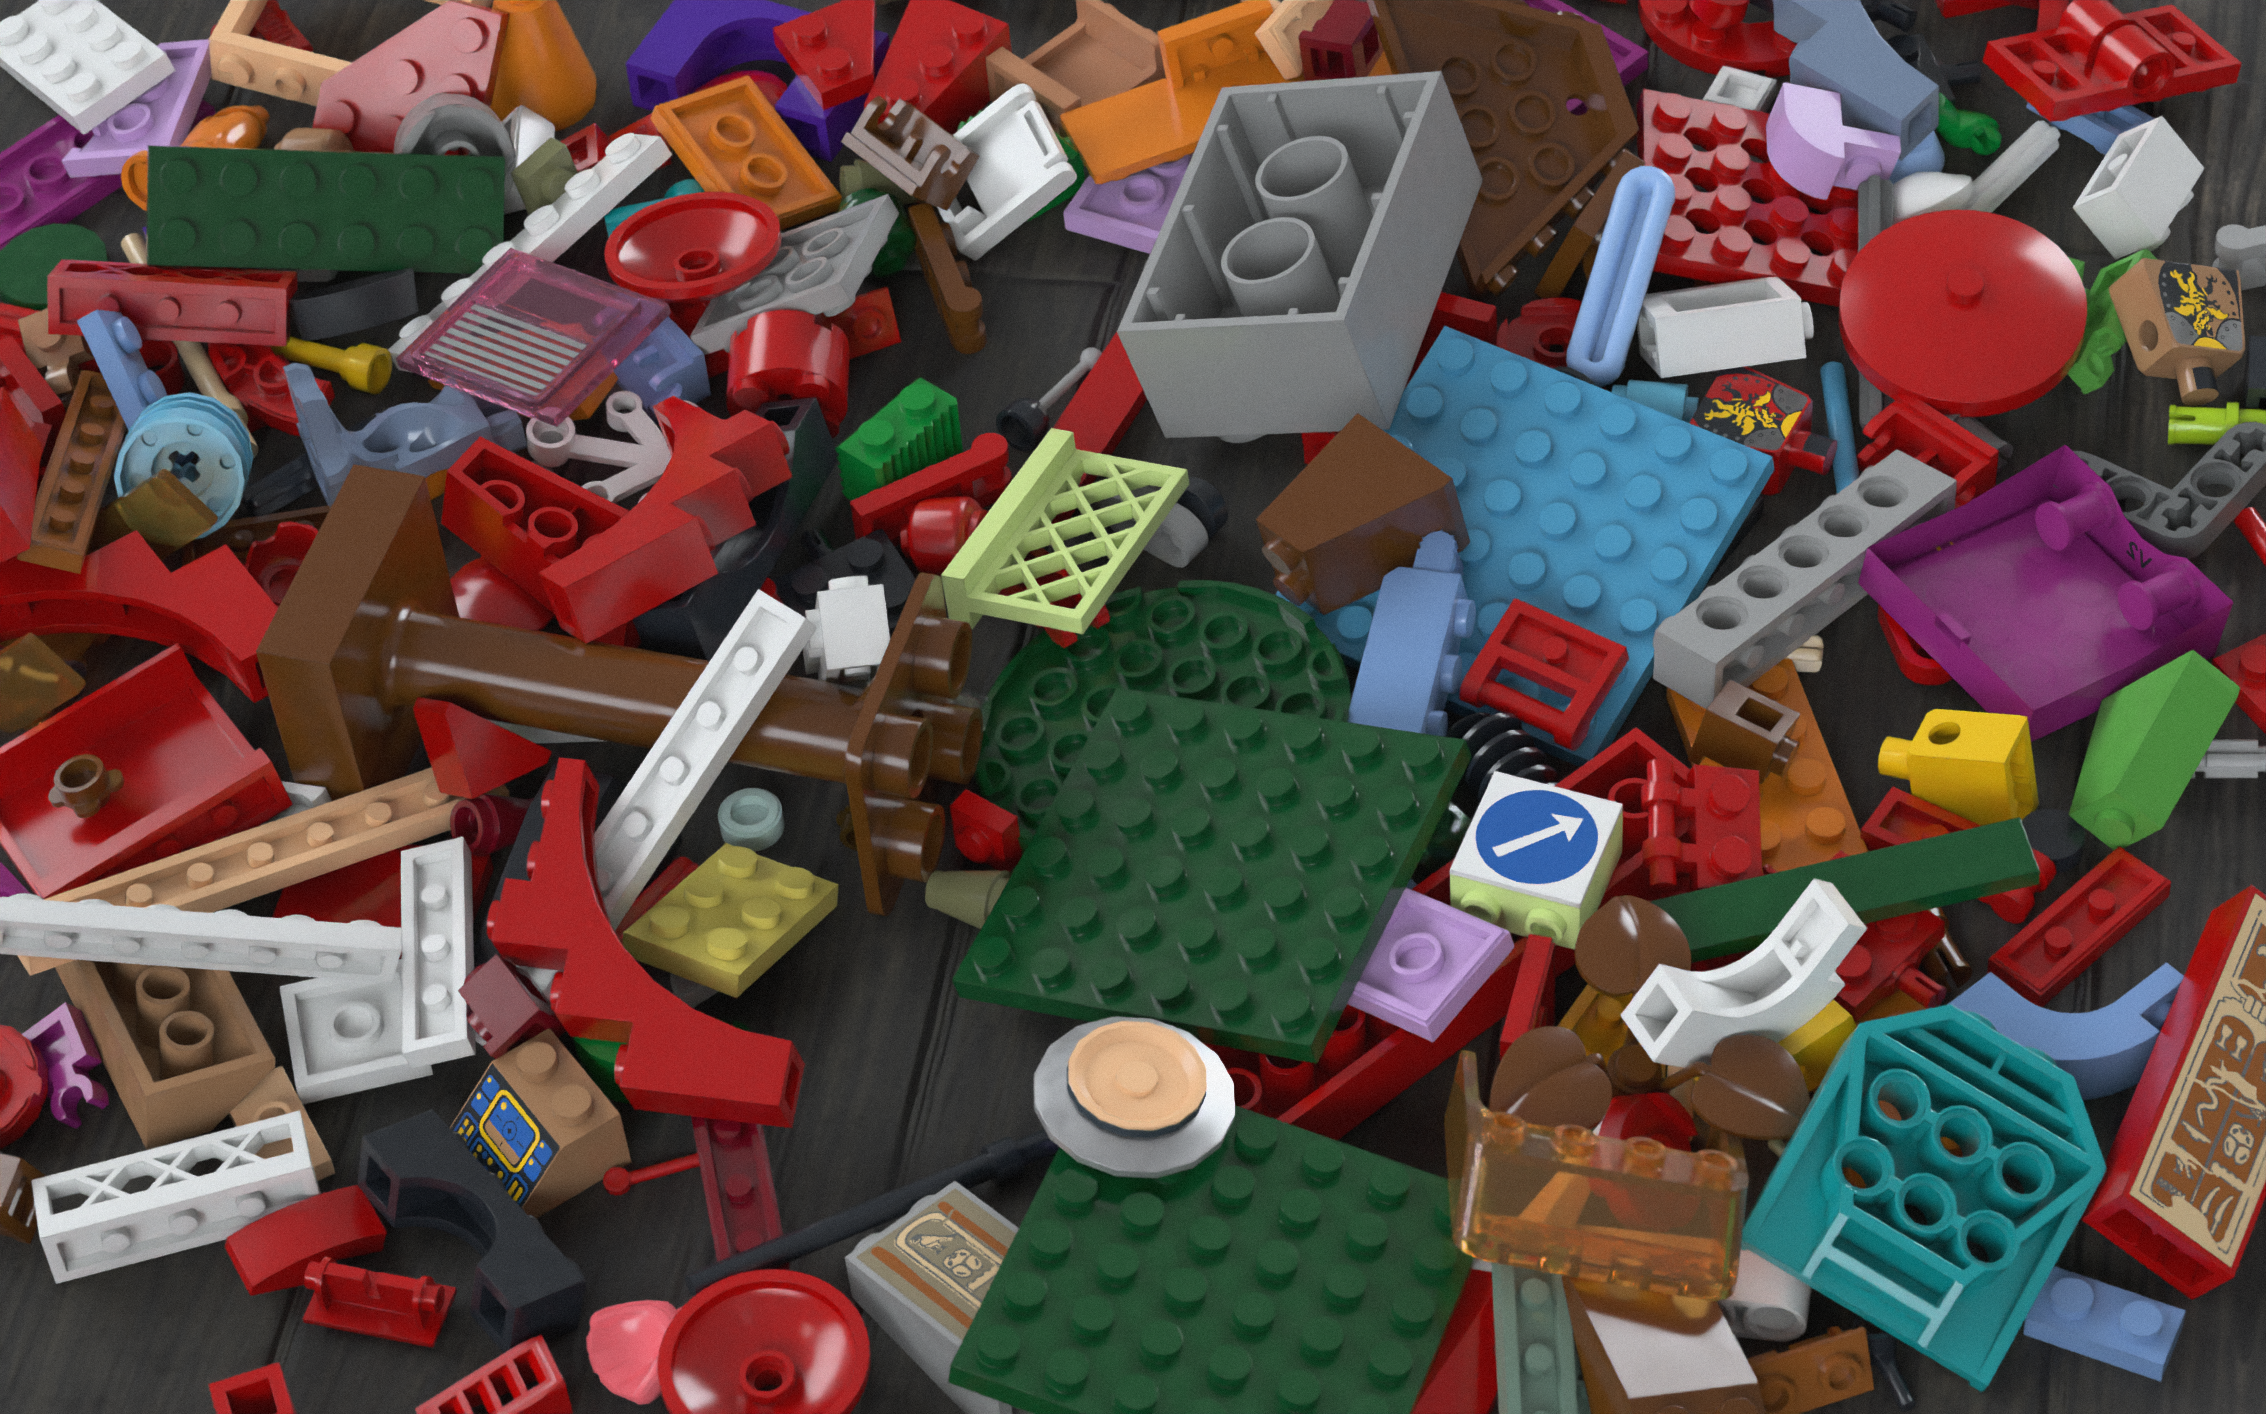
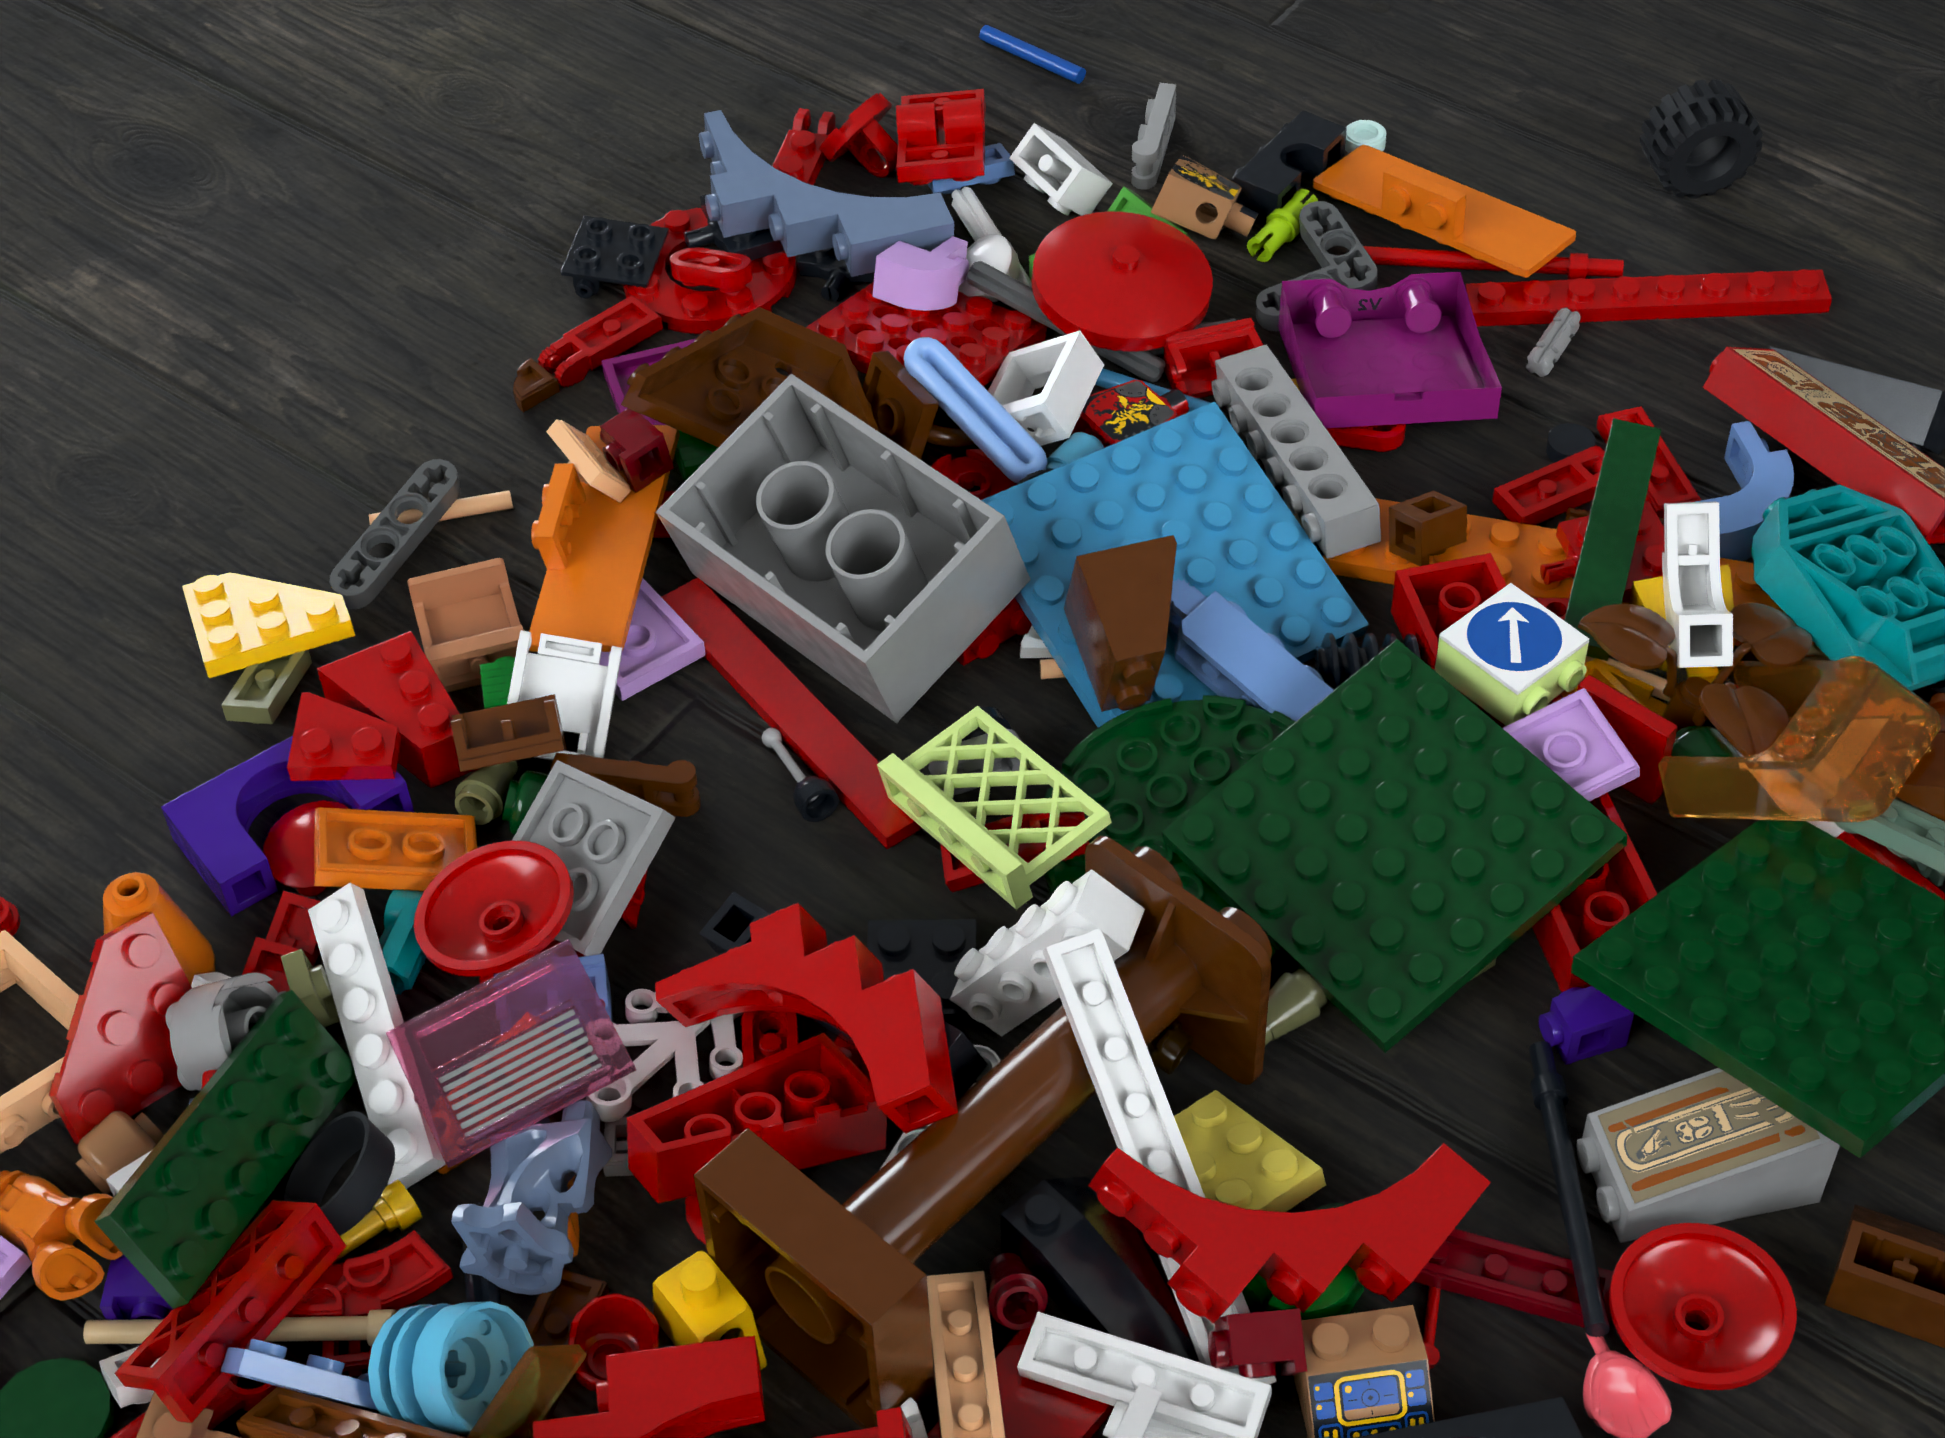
camera: 65 degrees left, 0 degrees up
red slope [413,697,552,799] -> none
light aqua tile [718,788,785,851] -> none
red brick [726,310,850,438] -> none
green brick [835,377,963,501] -> none
red plate [850,433,1012,547] -> none
red head [900,496,989,578] -> none
piece [1034,1017,1235,1178] -> none
red plate [1459,598,1629,751] -> none
red plate [1641,759,1762,892] -> none
white tile [1703,66,1777,113] -> none
yellow torso [1878,709,2039,826] -> none
bright green slope [2069,650,2240,850] -> none

